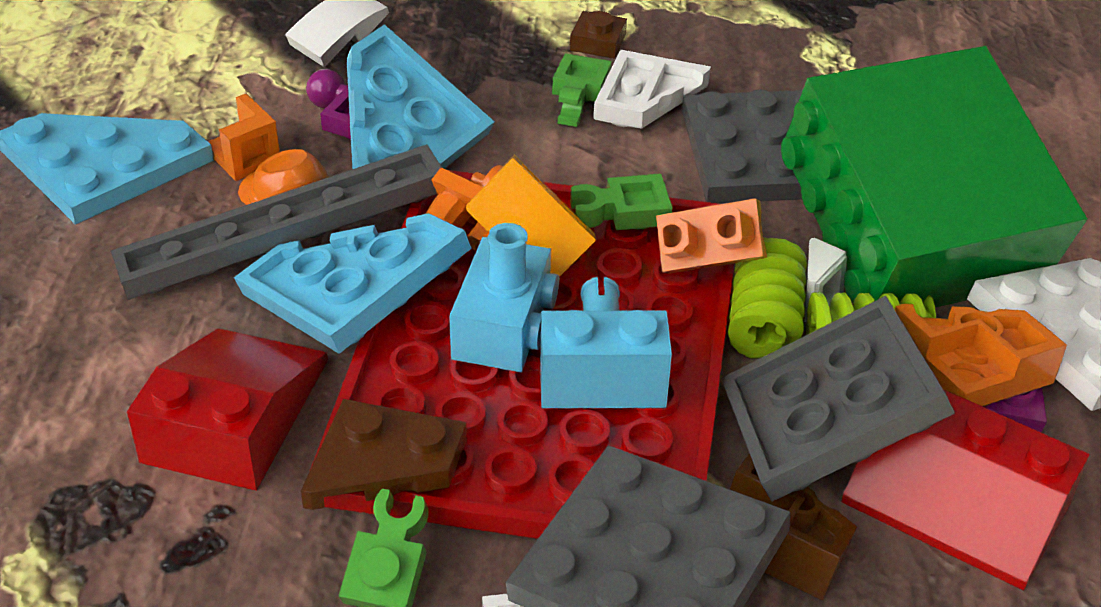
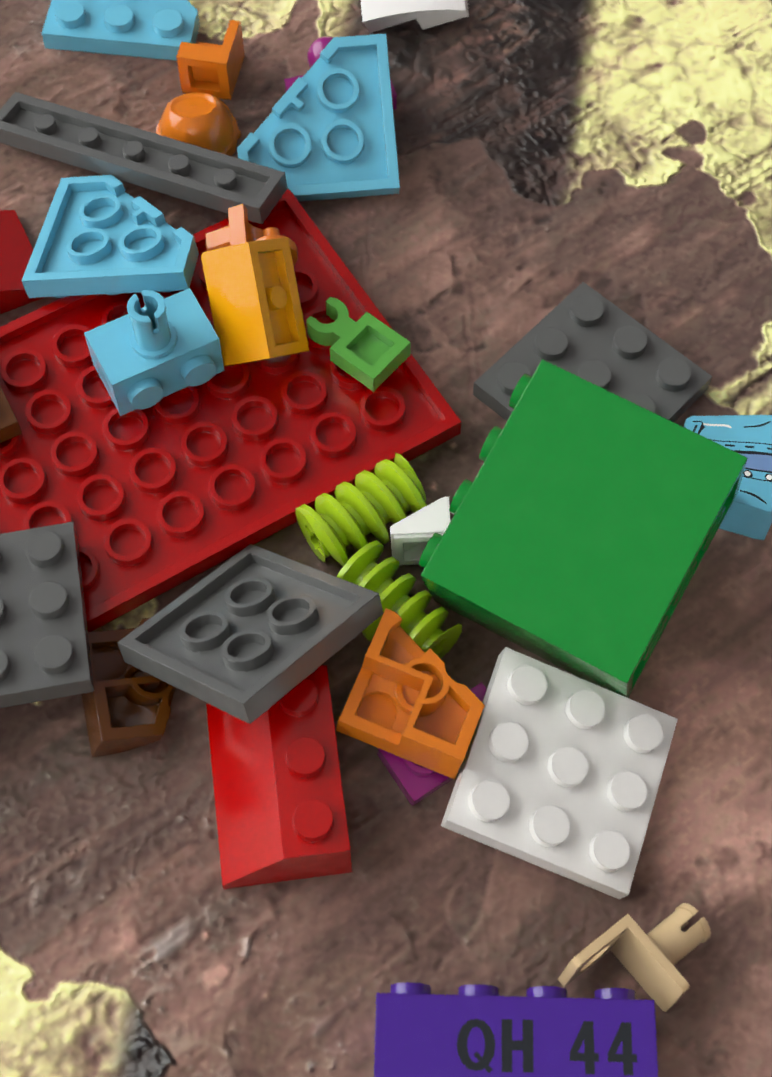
camera: 50 degrees right, 20 degrees up
medium azure brick [540,277,672,408] -> none
bright green plate [552,53,612,127] -> none
reddish brown plate [570,11,627,59] -> none
white wing [594,50,711,129] -> none
orange hips [656,198,767,274] -> none

